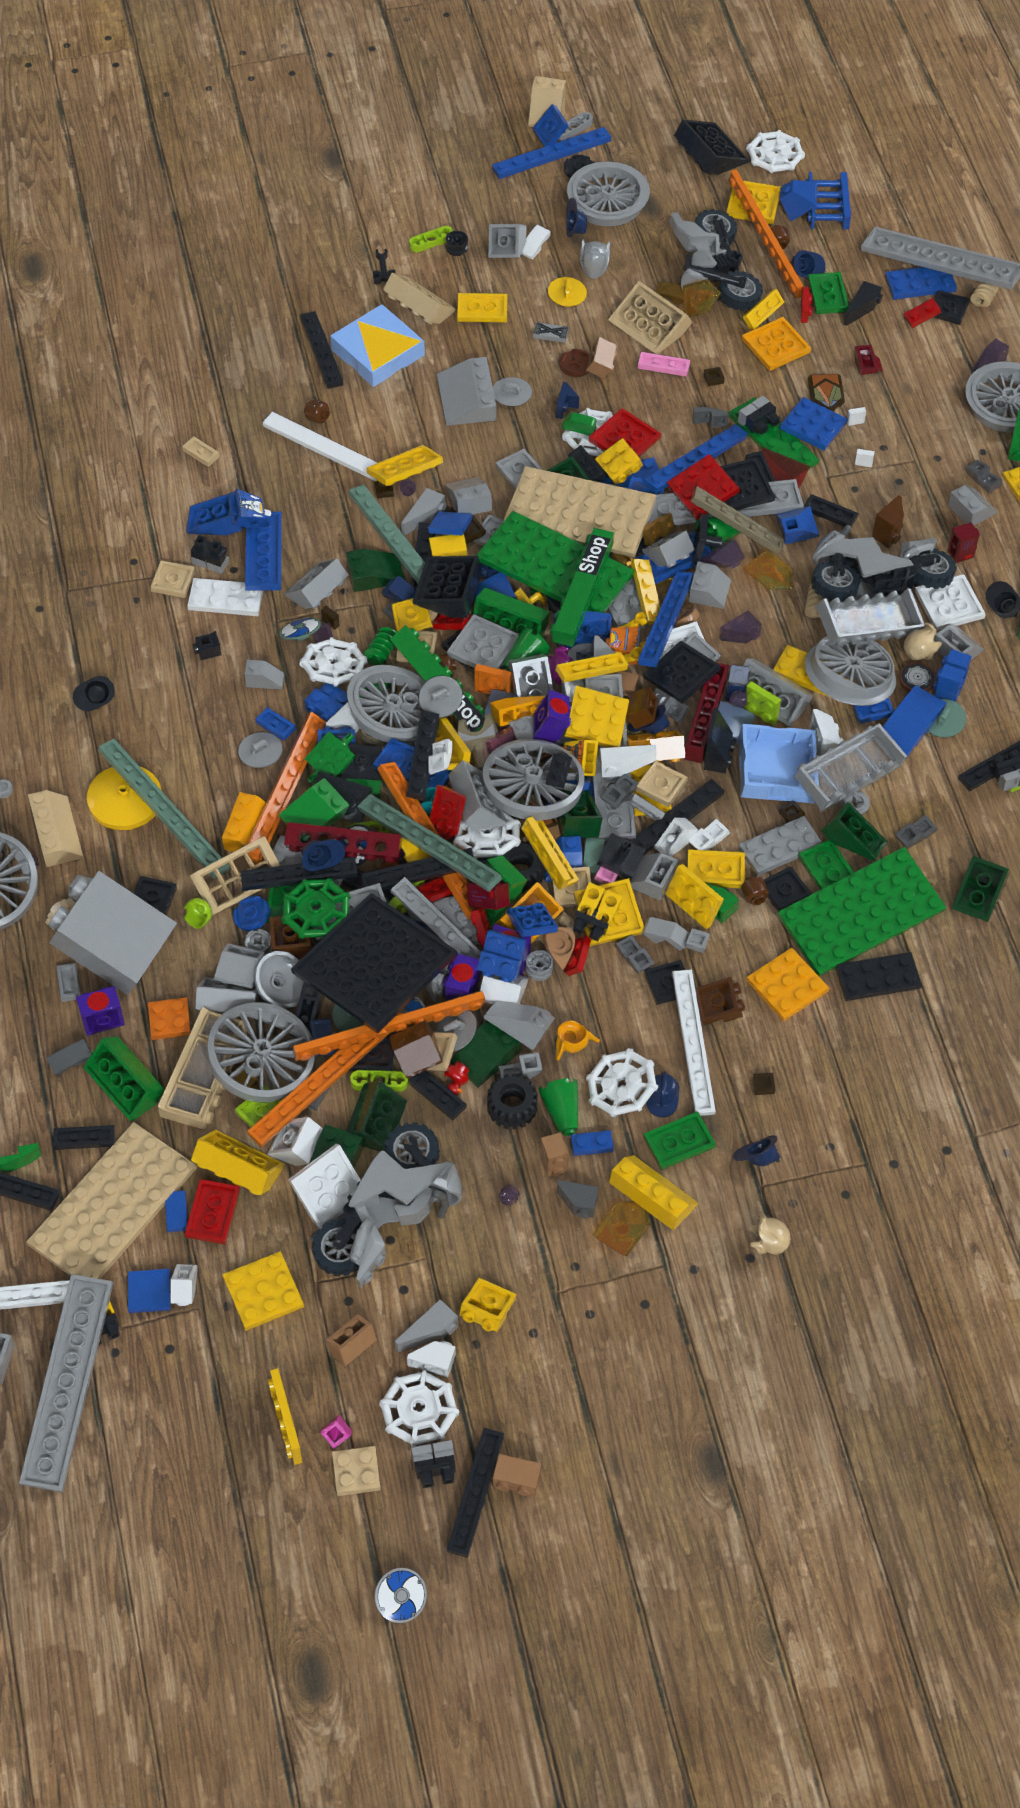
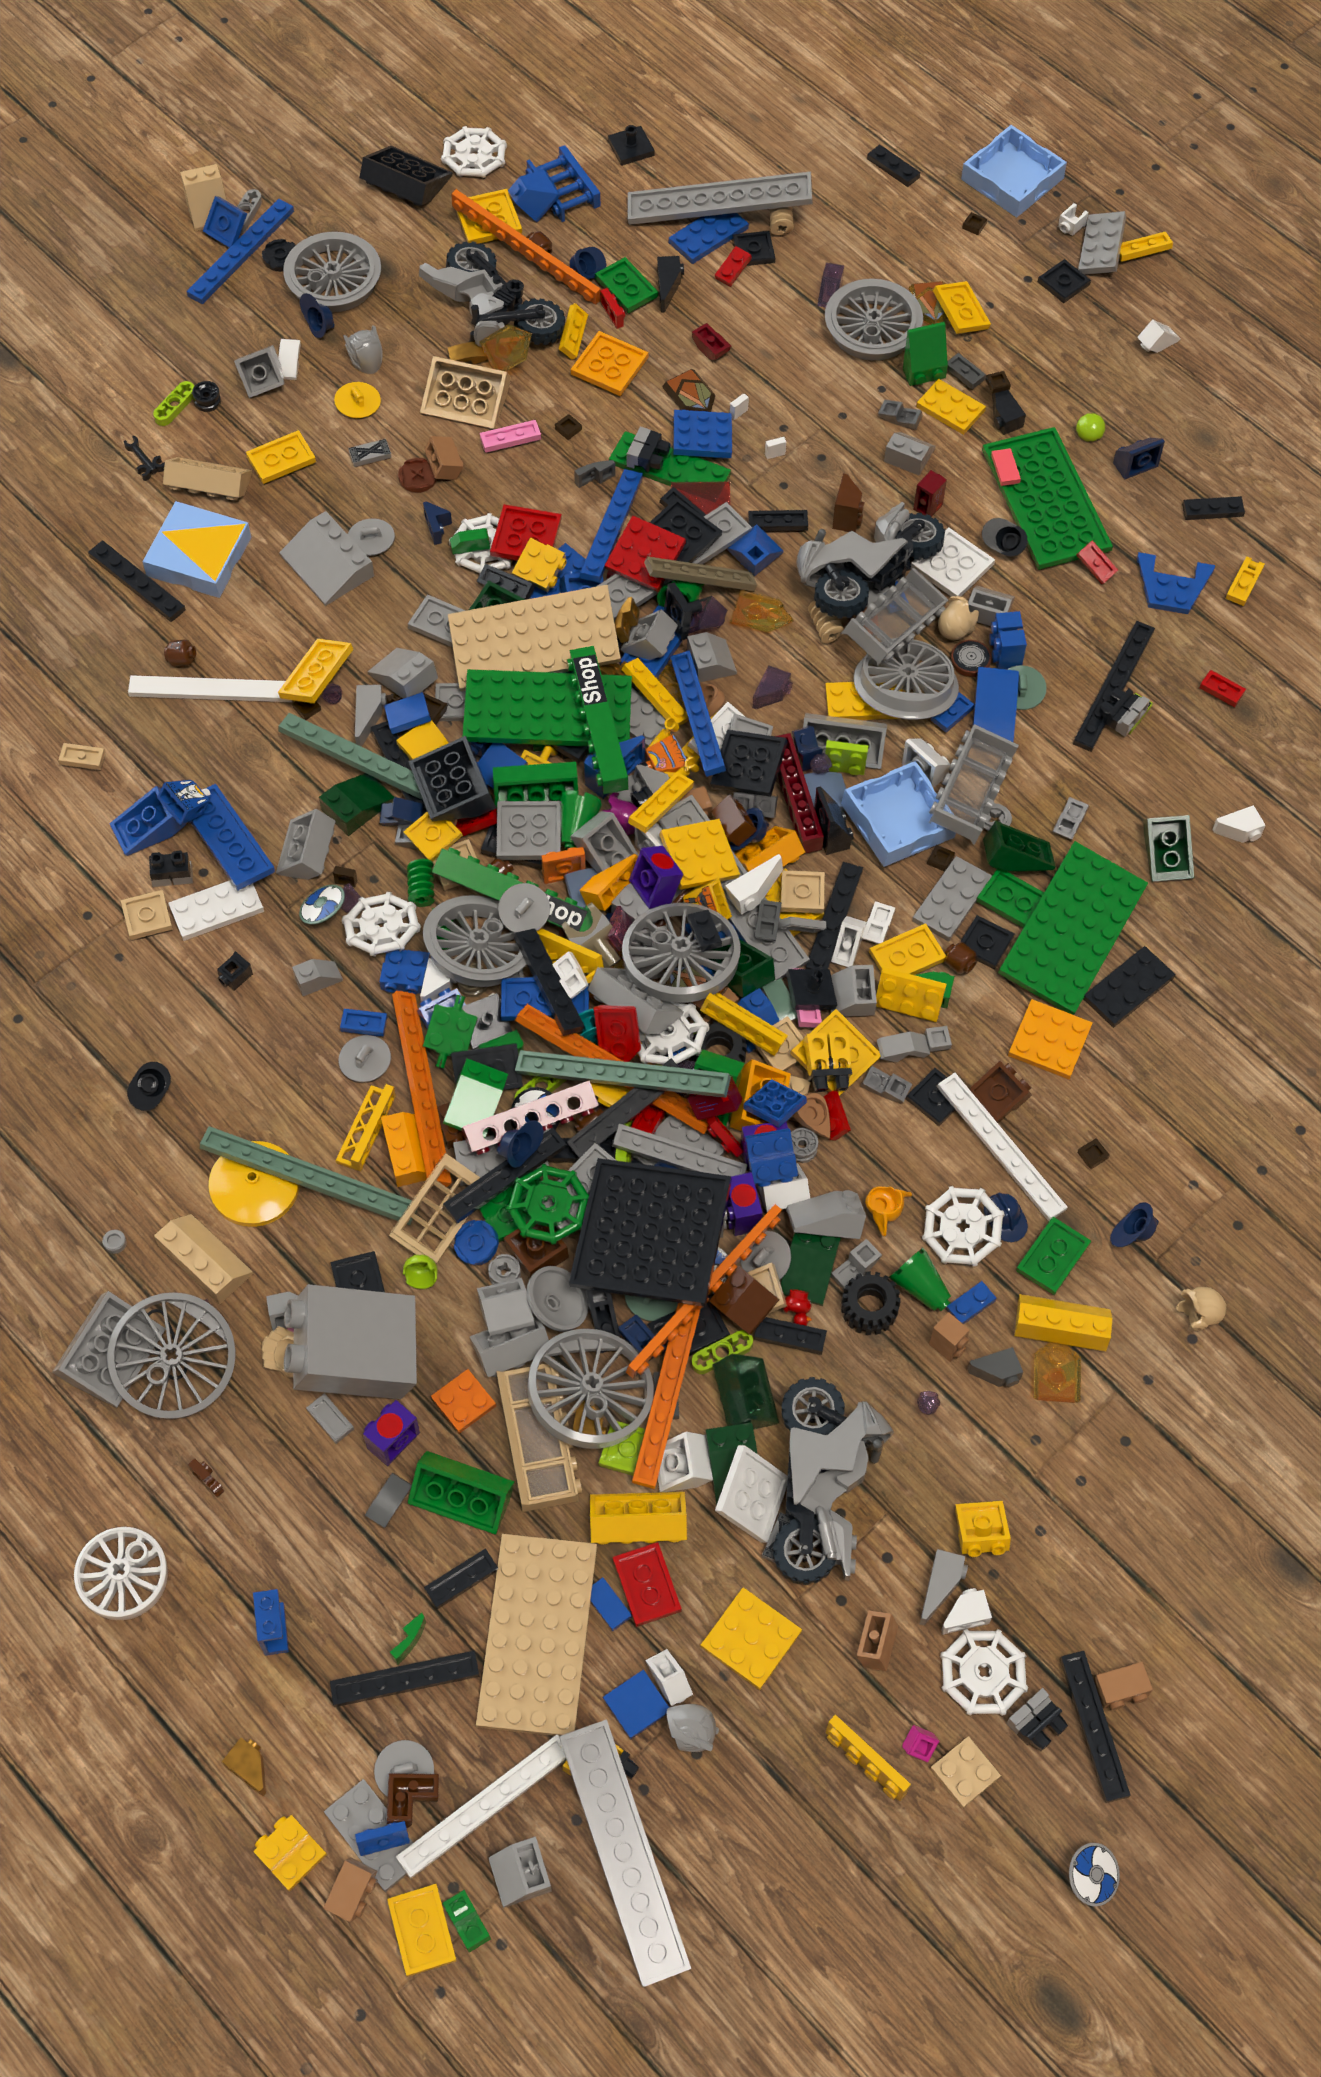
camera: 30 degrees left, 5 degrees up
none -> yellow fence [336,1084,396,1172]
none -> black tile [608,125,655,166]
none -> light grey helmet [667,1704,719,1752]

